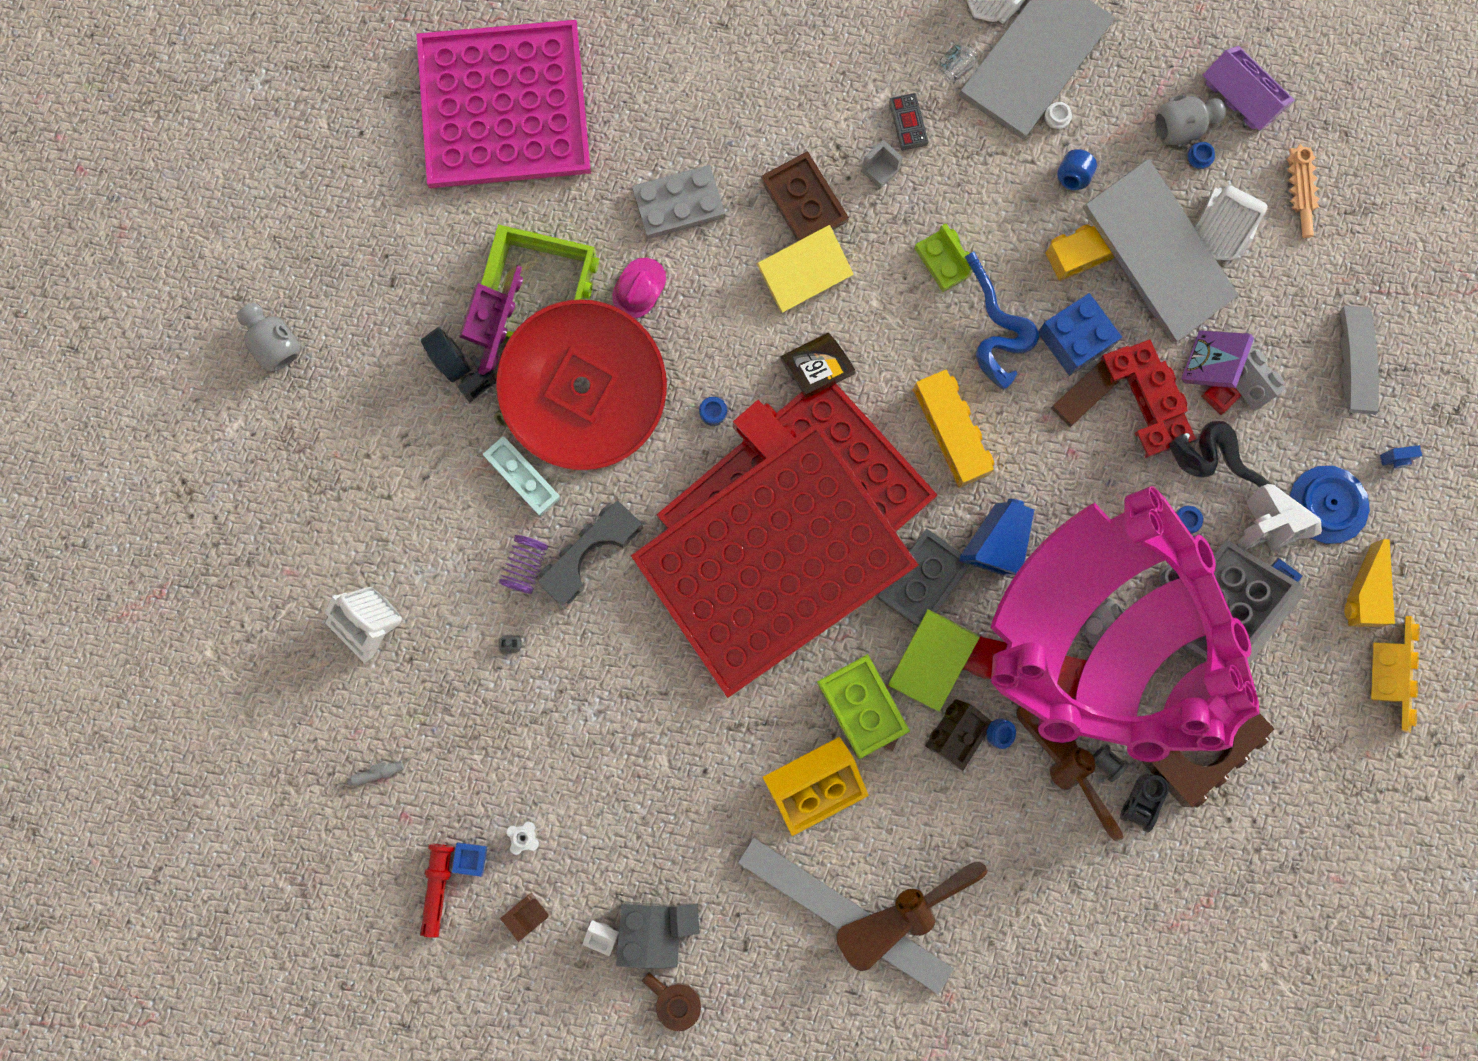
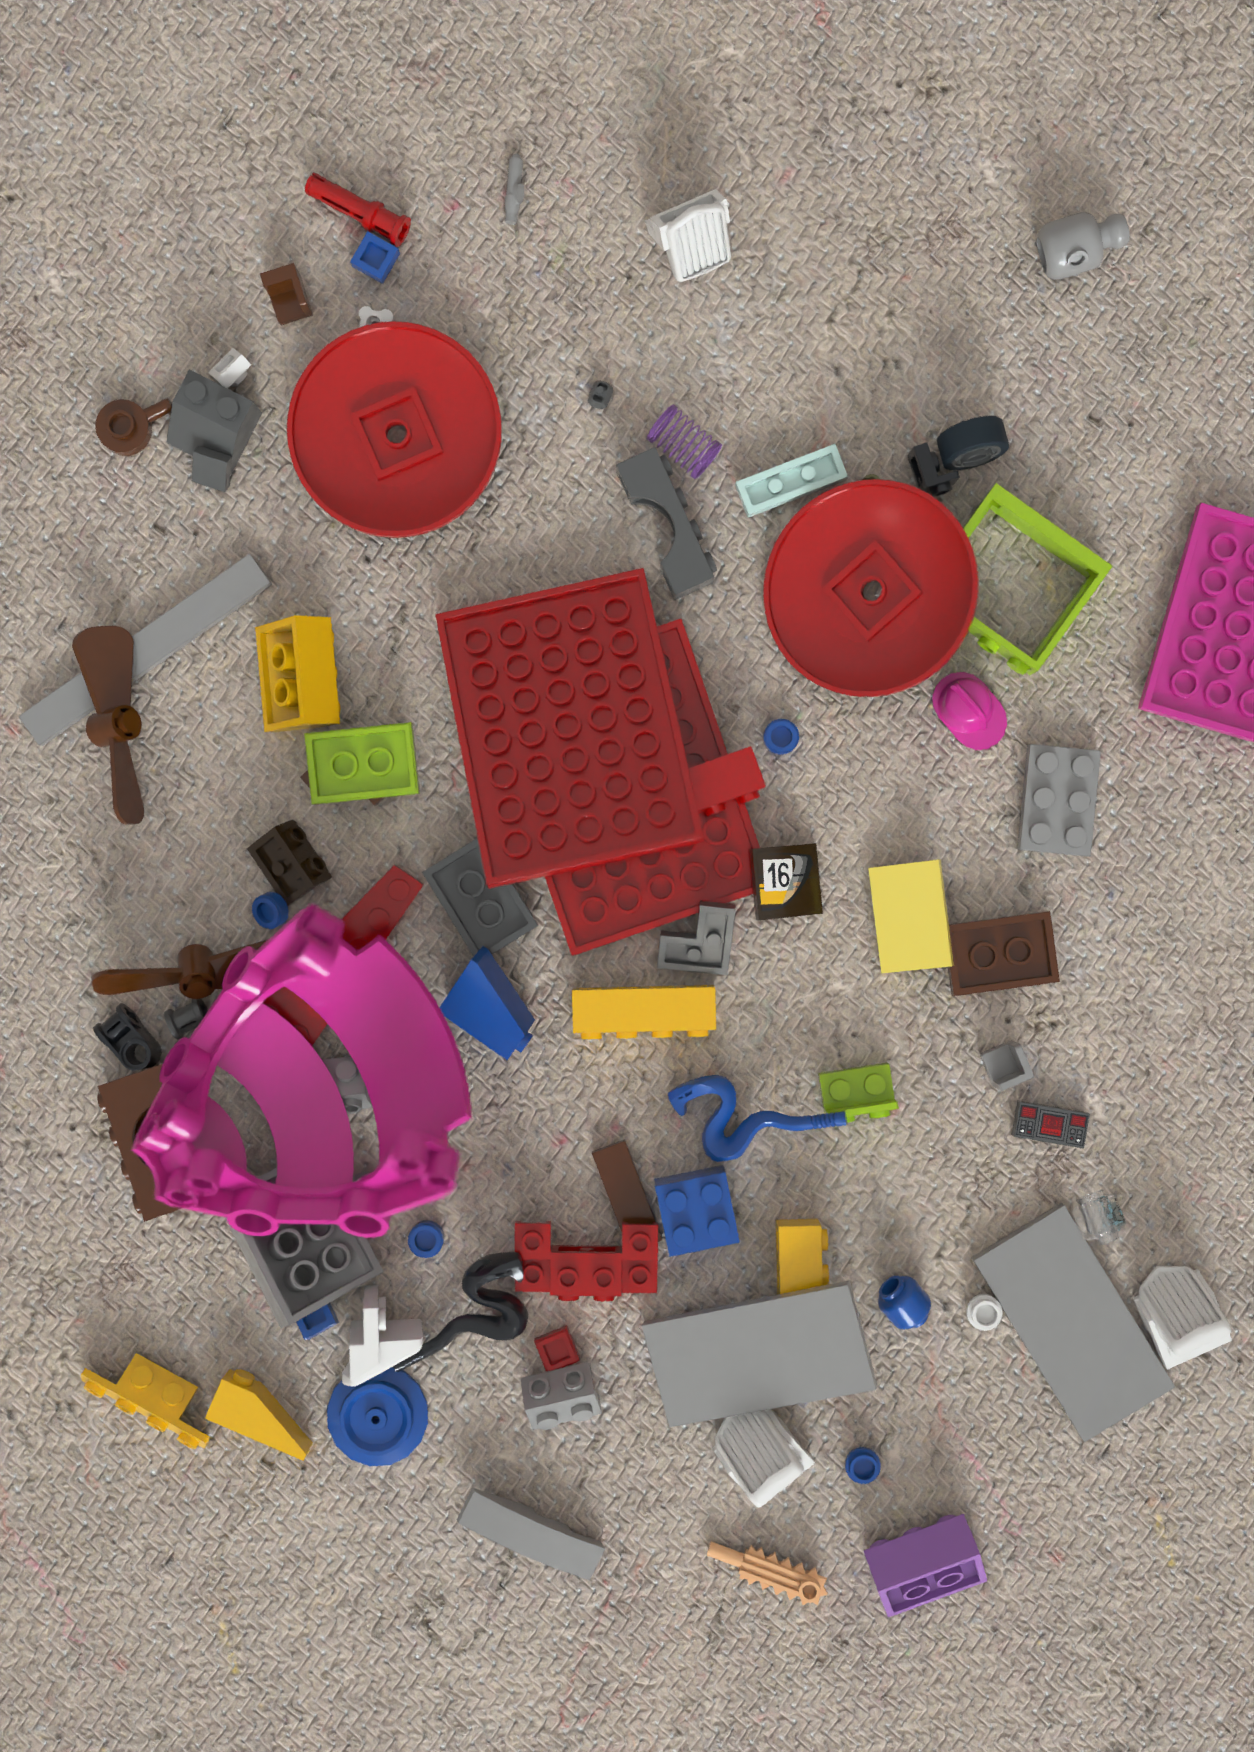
camera: 115 degrees right, 10 degrees up
magenta bracket [459,265,523,375] -> none
lime tile [888,609,980,712] -> none
light grey piece [1155,94,1226,147] -> none
medium lavender tile [1181,330,1254,388] -> none
blue plate [1380,445,1422,468] -> none
none -> red dish [287,321,502,538]
none -> dark grey plate [657,901,736,975]

